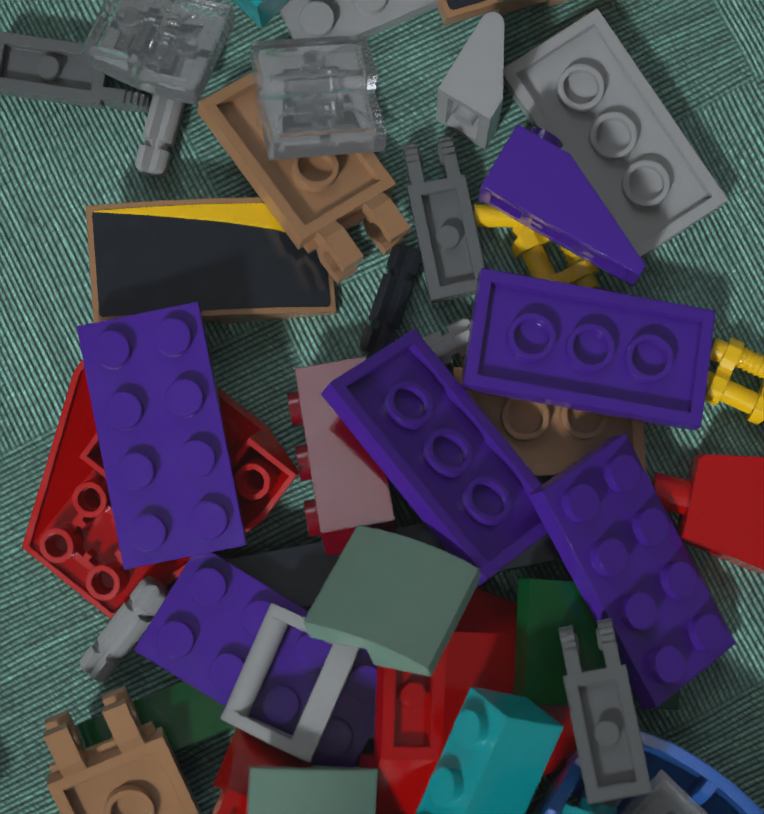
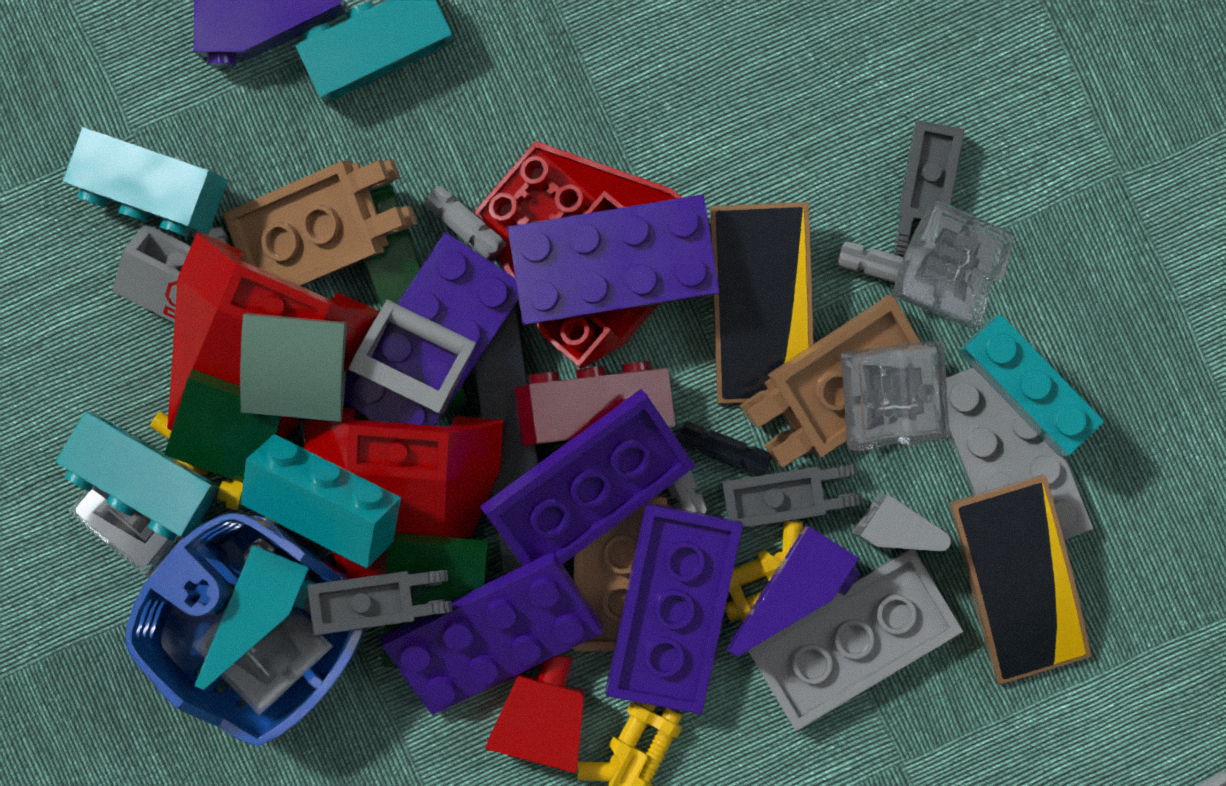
camera: 90 degrees right, 5 degrees up
sand green slope [303,525,482,677] -> none

